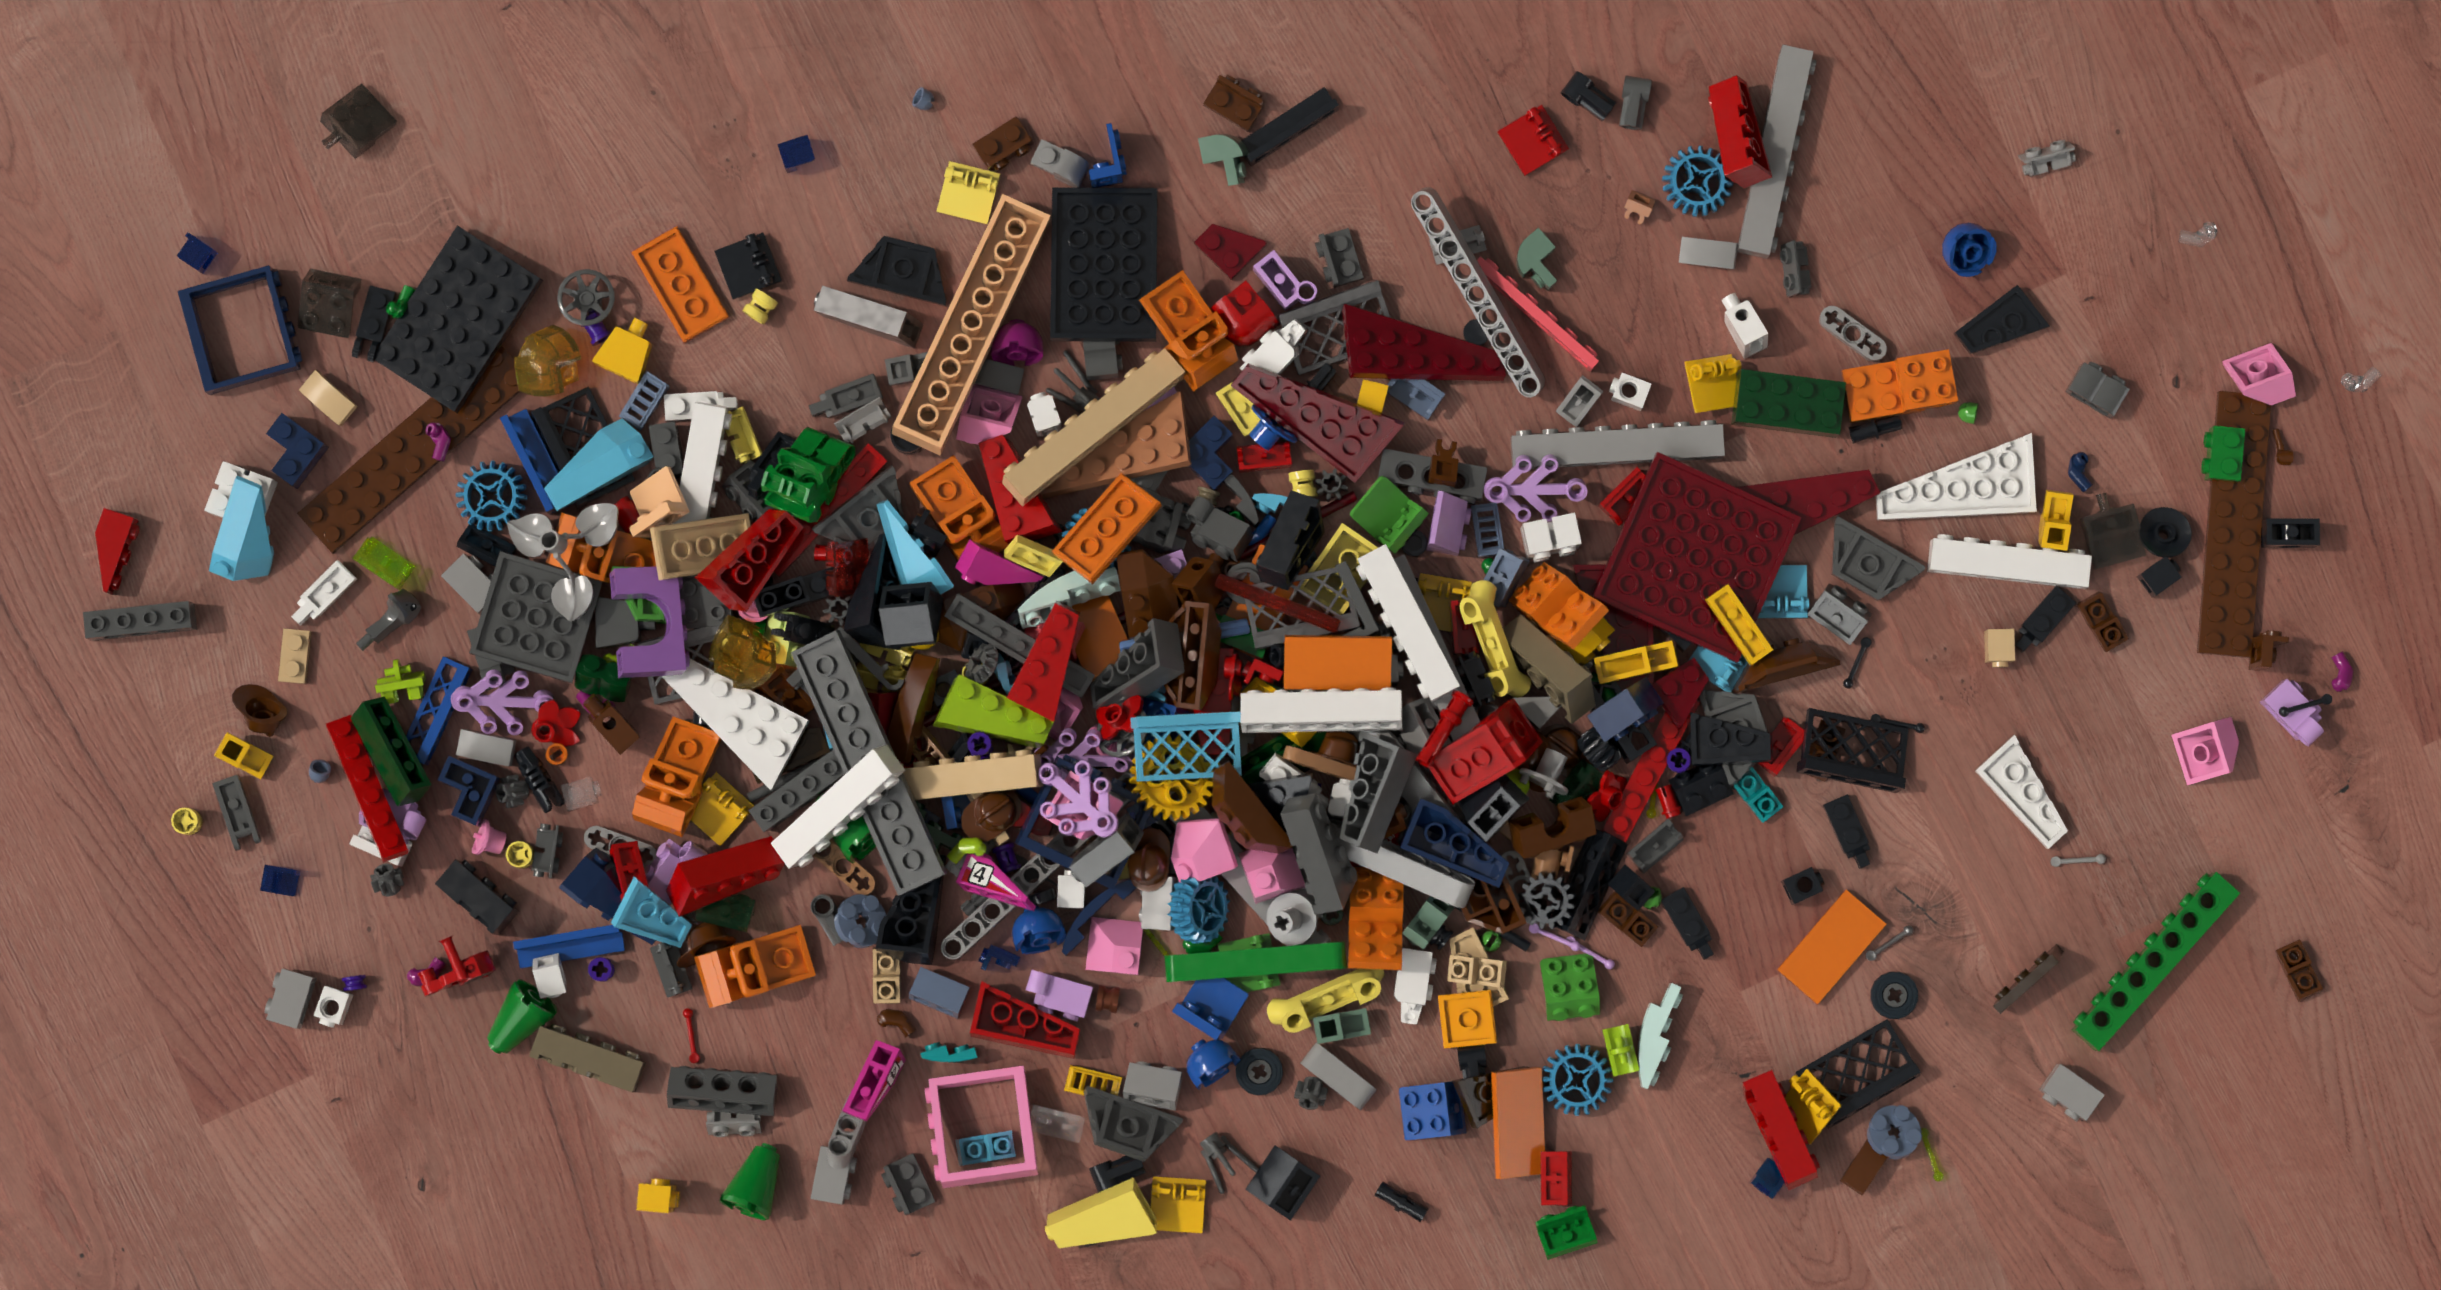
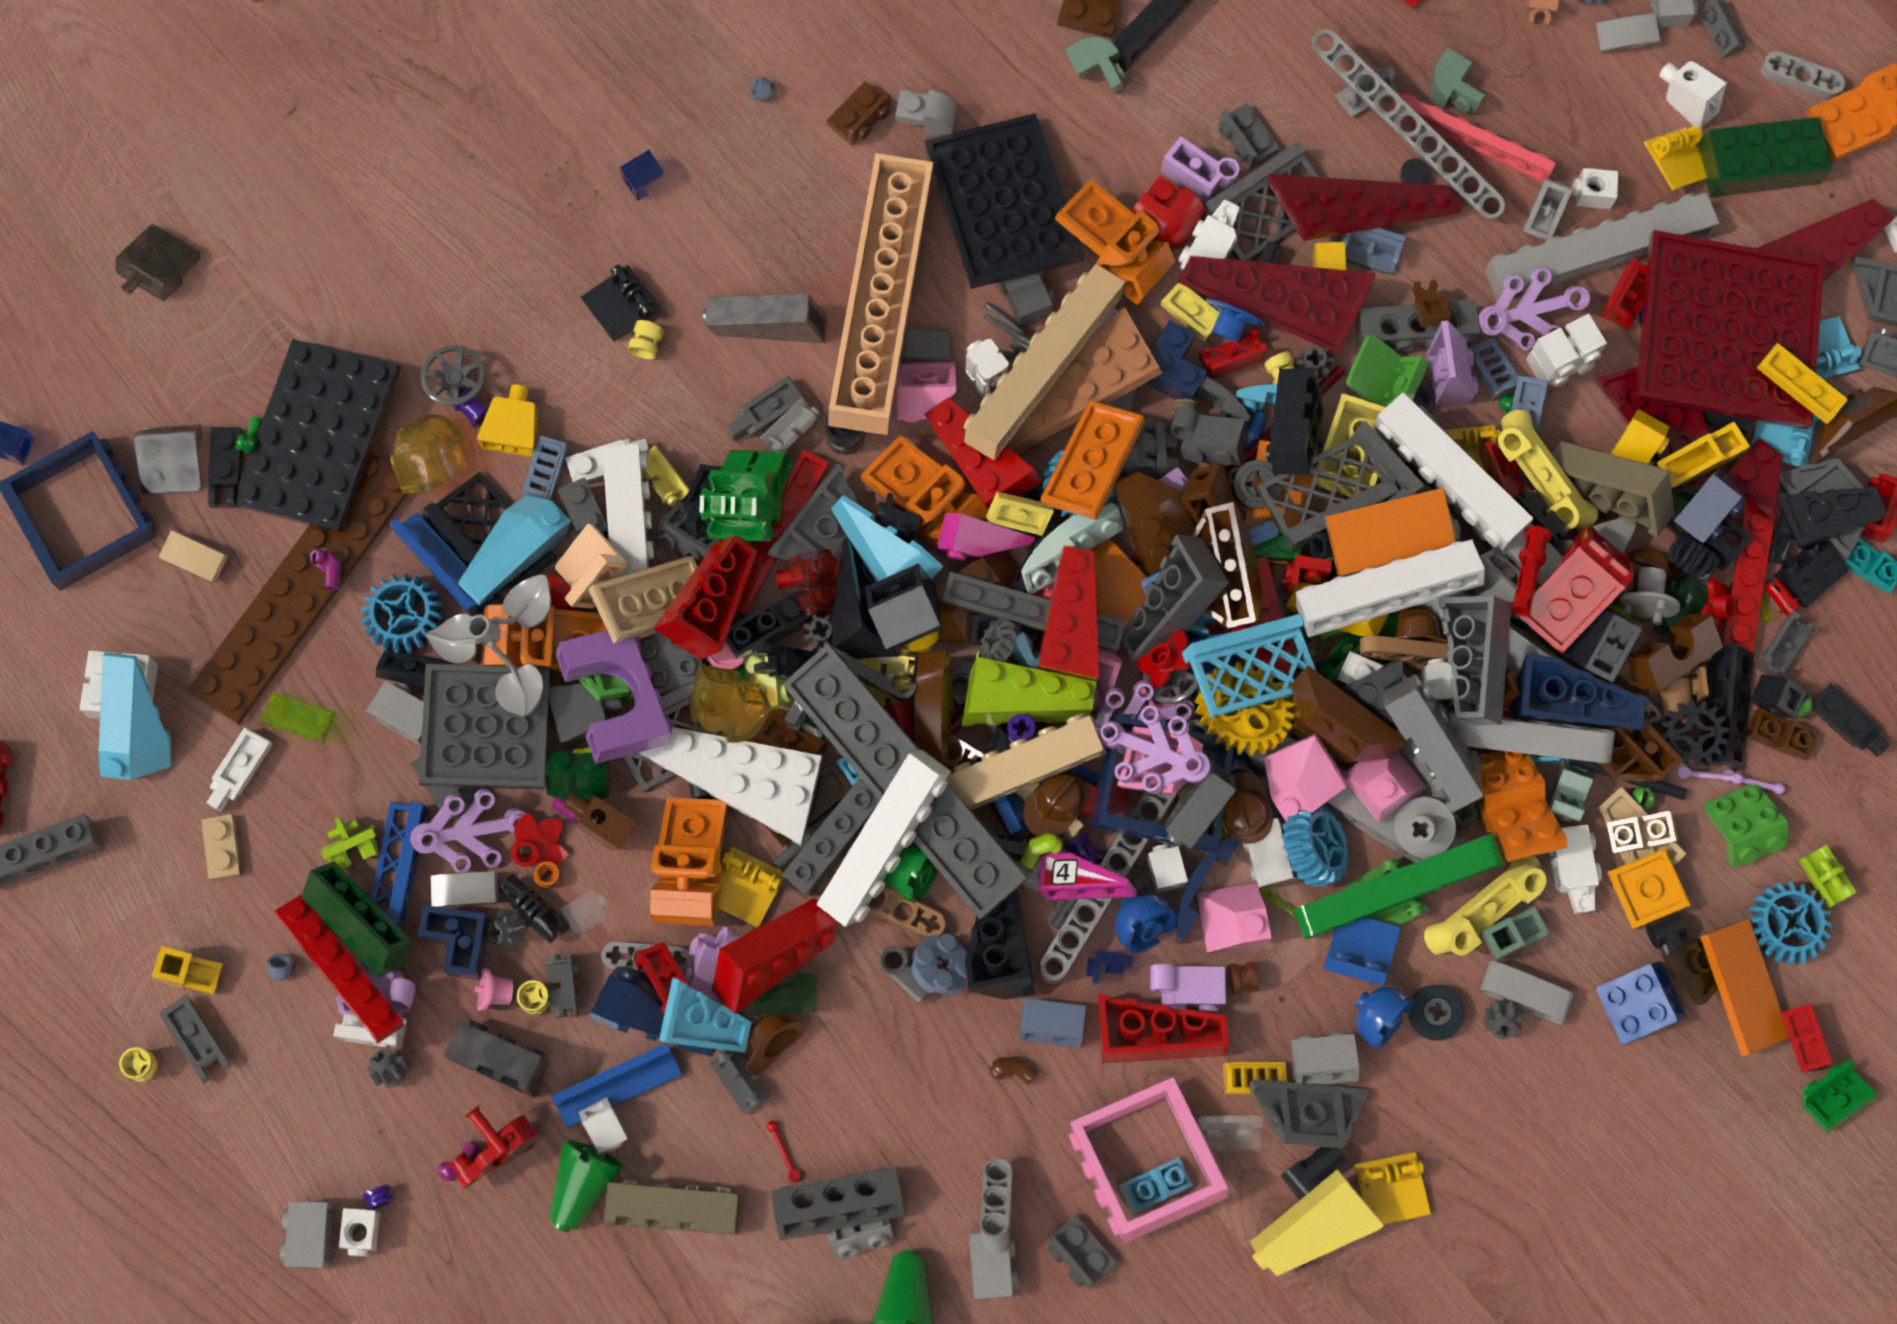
camera: 20 degrees left, 10 degrees down
reddish brown piece [232,684,287,737] -> none
clear blue panel [260,865,301,897] -> none
dark blue brick [266,413,329,489] -> none
dark grey animal [356,589,421,651] -> none
dark purple bush [588,957,615,982] -> none
orange tile [631,226,730,343] -> none
orange piece [694,925,816,1008] -> none
dark pink slope [842,1040,906,1121] -> none
black wing [847,236,947,307] -> none
tan slope [873,947,900,1003] -> none
dark grey slope [885,352,928,386] -> none
teal slope [920,1042,979,1062] -> none
light yellow hinge [936,161,1000,224] -> none
magenta cylinder [991,319,1043,366] -> none
blue bracket [1089,123,1127,188] -> none
green arm [1182,934,1223,954] -> none
dark red wing [1194,224,1267,280] -> none
dark grey plant [1200,1132,1259,1194] -> none
clear red axle [1215,574,1341,633] -> none
red plate [1224,654,1242,701] -> none
black slope [1245,1145,1320,1221] -> none
black pin [1374,1181,1429,1223] -> none
black bush [1429,924,1453,951] -> none
orange piece [1508,562,1609,650] -> none
light aqua slope [1637,983,1683,1089] -> none
dark purple bush [1667,748,1691,773] -> none
black axle [1848,415,1902,444] -> none

